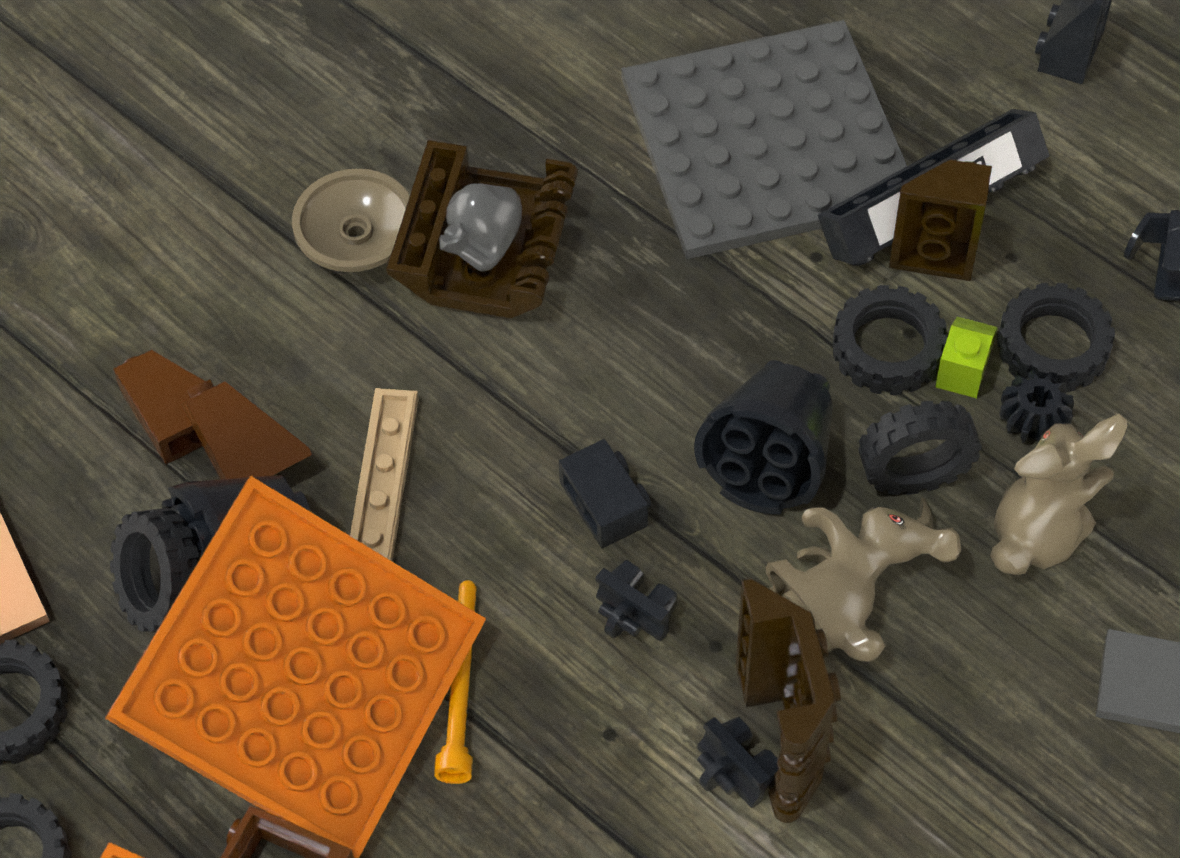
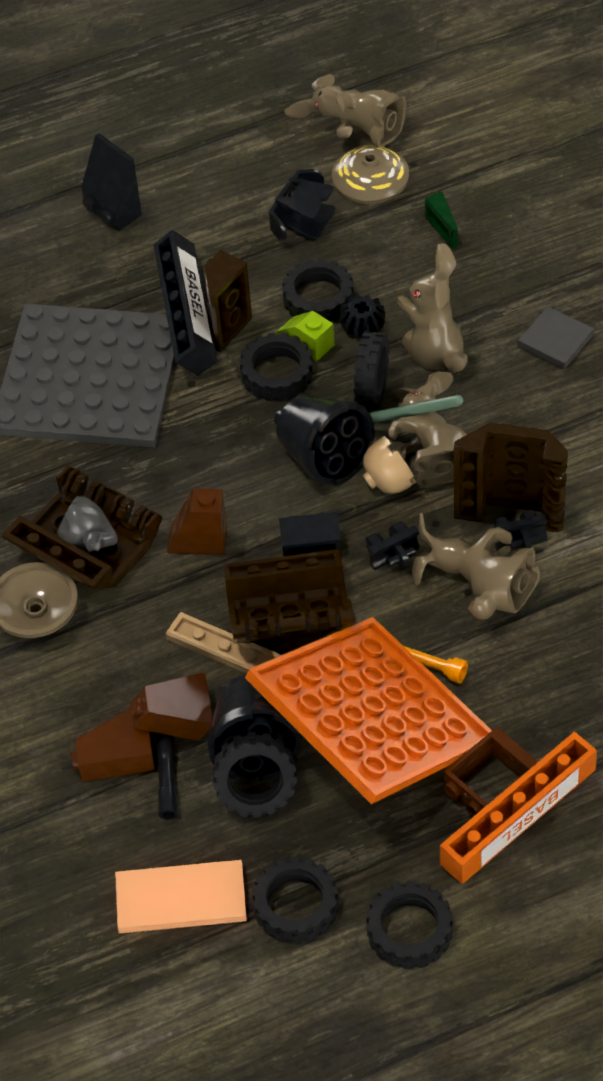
camera: 65 degrees left, 5 degrees down
none -> black piece [155,733,178,820]
none -> reddish brown slope [167,488,228,555]
none -> dark brown slope [223,549,354,644]
none -> tan cylinder [362,436,417,494]
none -> sand green piece [369,395,463,423]
none -> dark tan animal [412,512,540,620]

